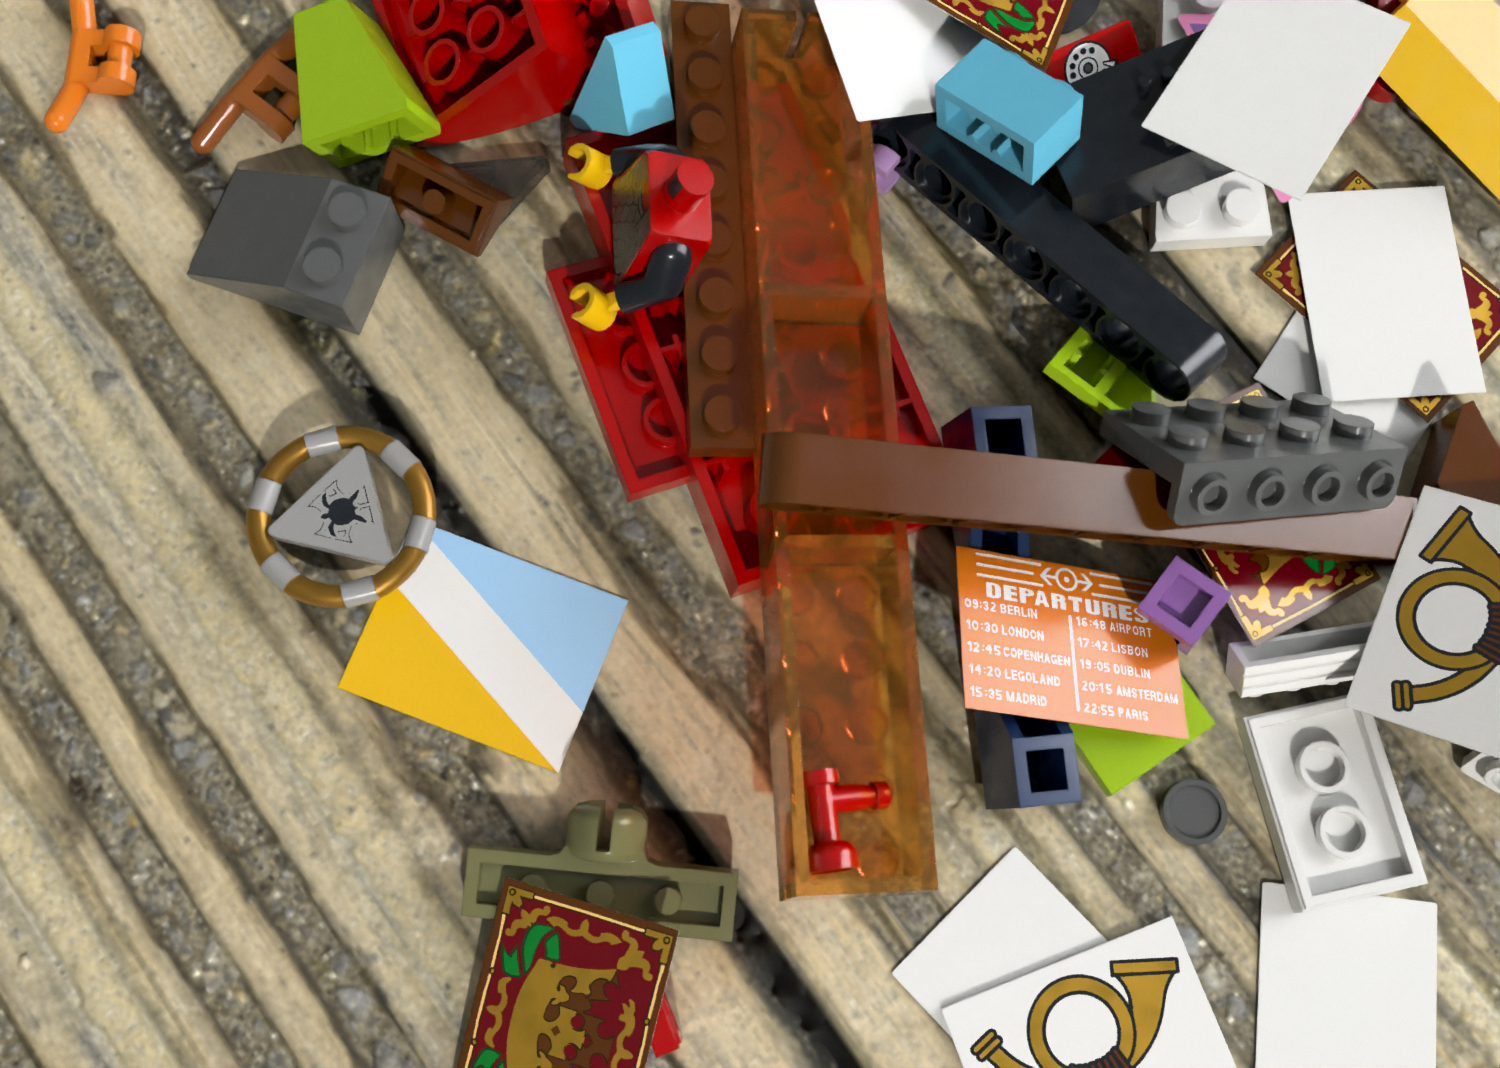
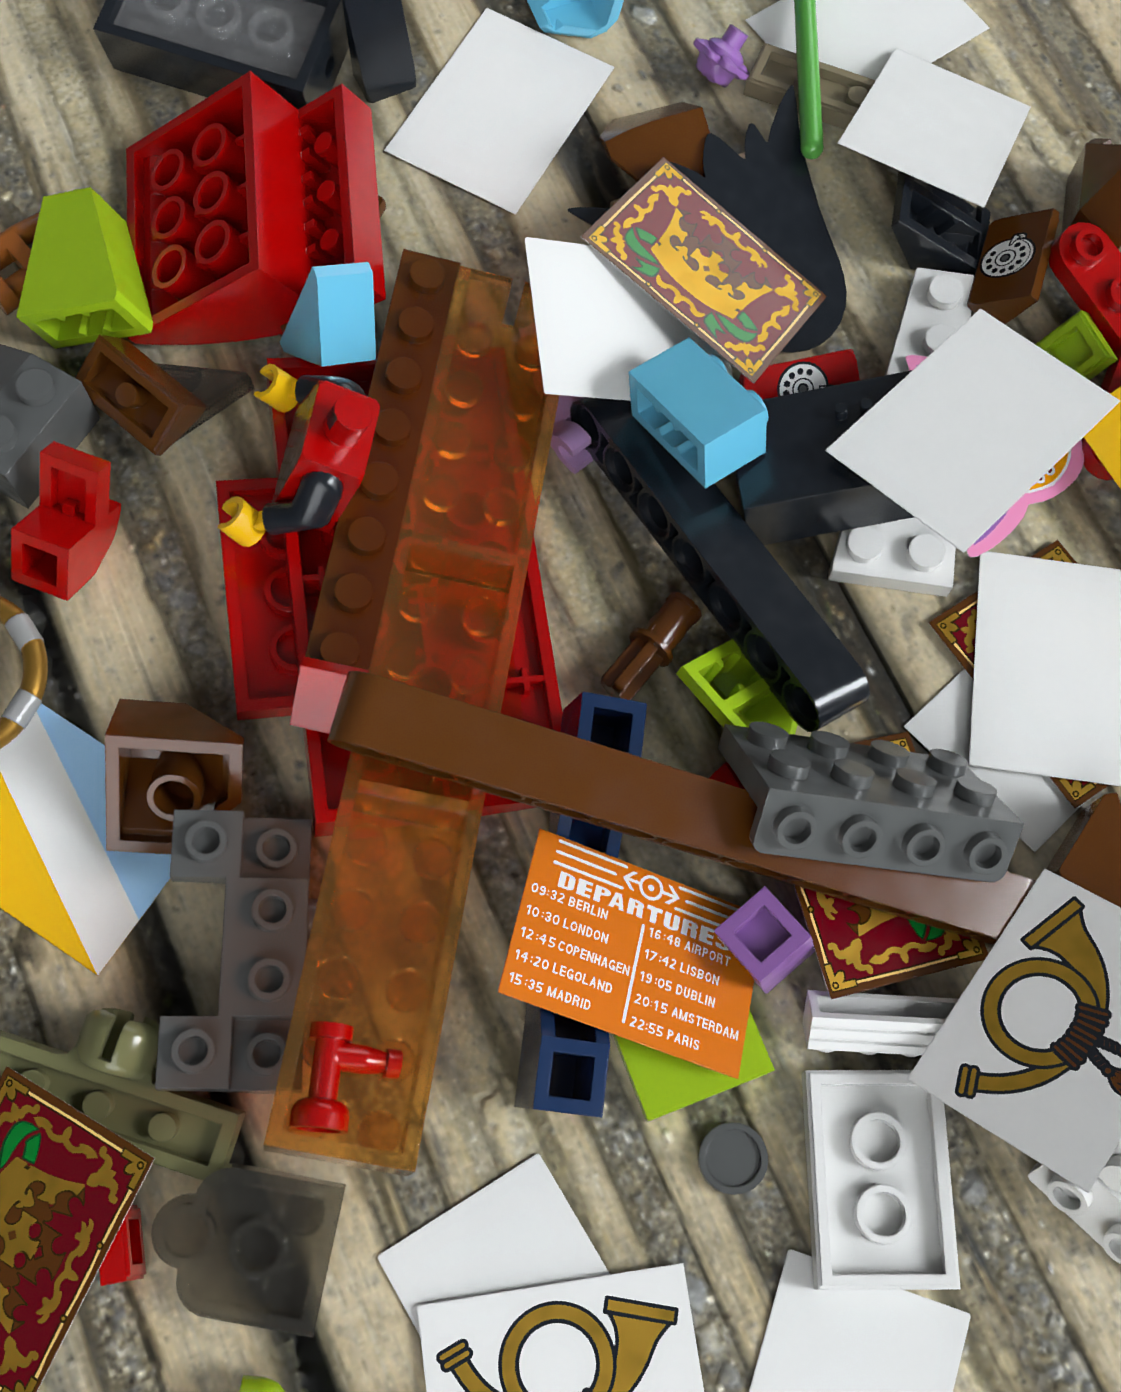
camera: 15 degrees right, 5 degrees down
none -> red brick [11,441,121,601]
none -> reddish brown slope [105,699,244,854]
none -> clear smoke plate [151,1163,346,1338]
none -> dark grey bracket [155,810,322,1094]
none -> tile [289,656,370,733]
none -> reddish brown axle [601,592,702,700]

